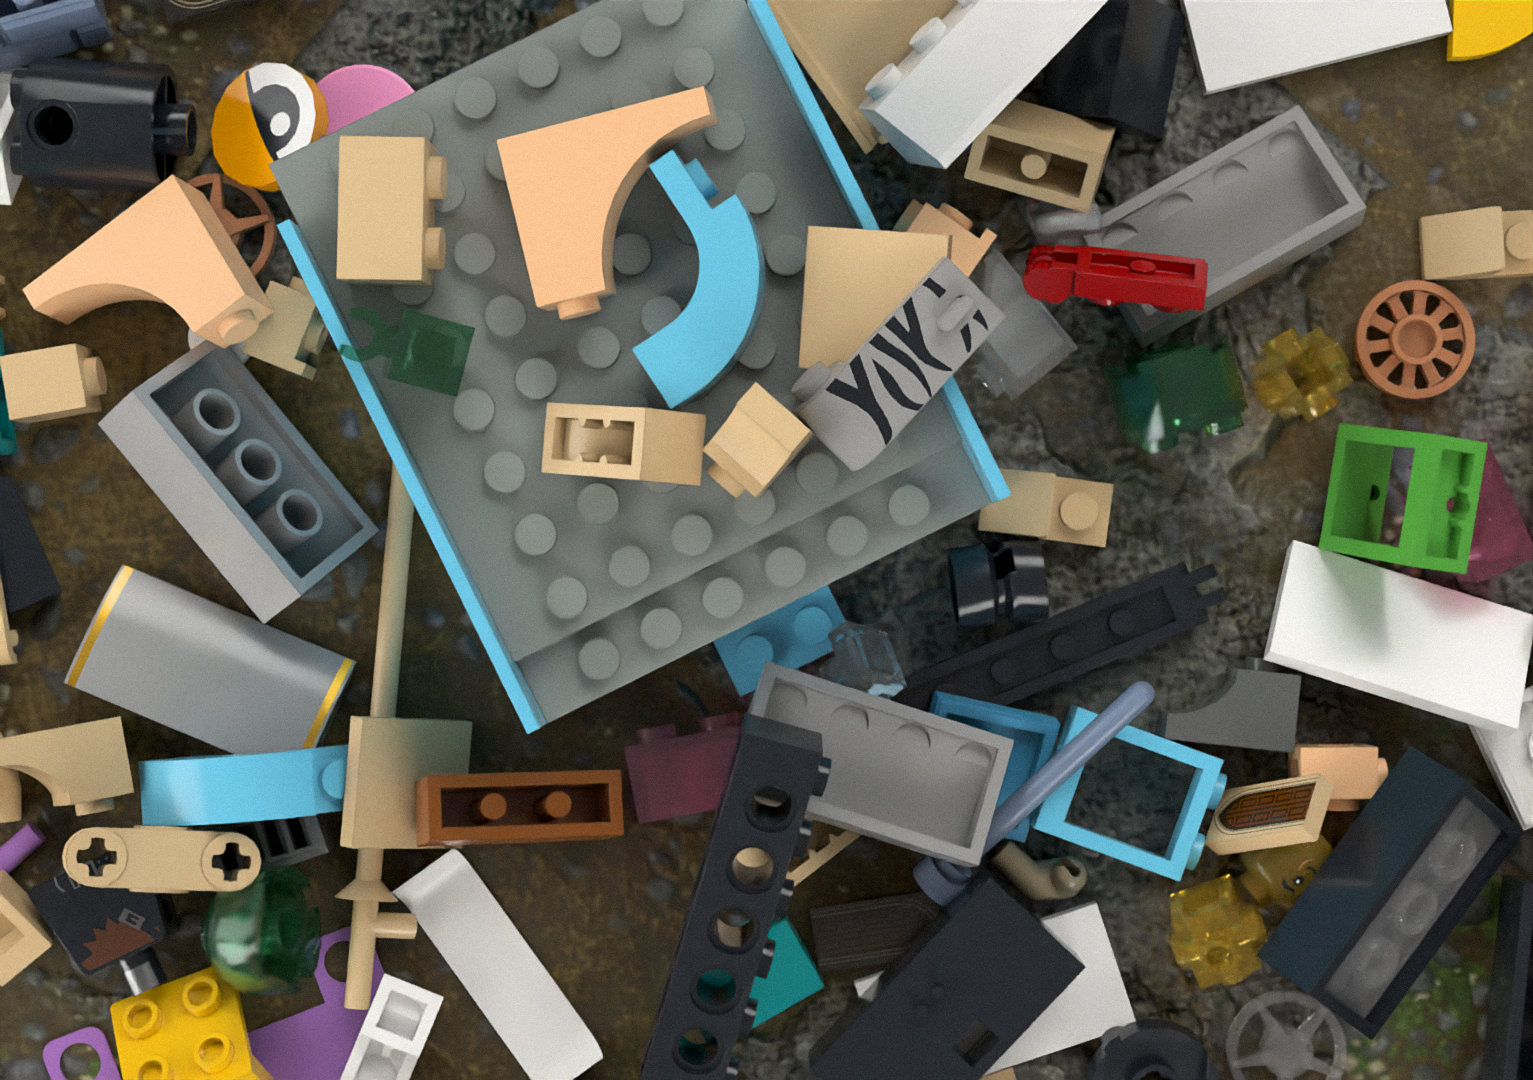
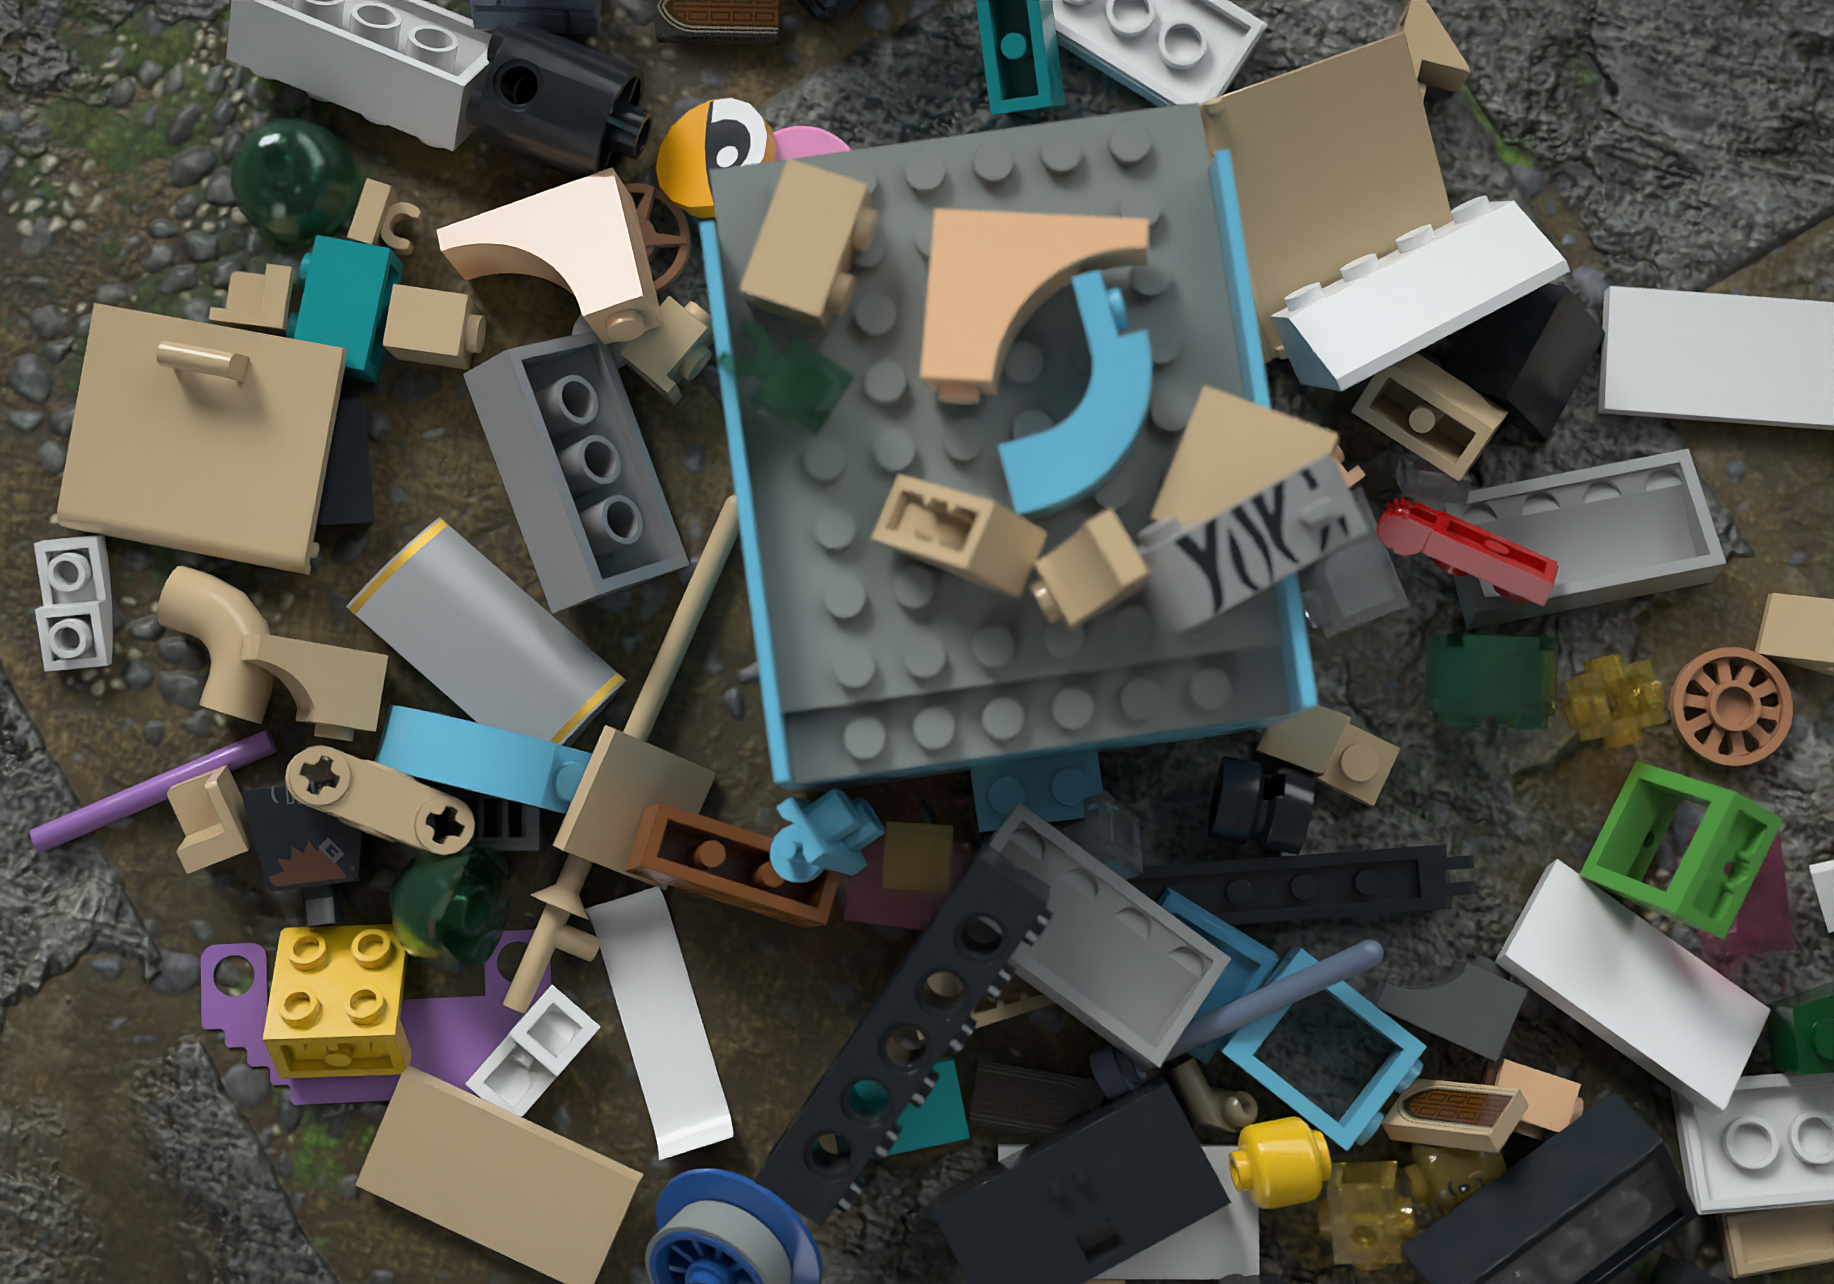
camera: 25 degrees right, 5 degrees down
none -> medium azure hips [770,788,886,883]
none -> clear yellow plate [882,821,953,893]
none -> yellow head [1228,1116,1331,1209]

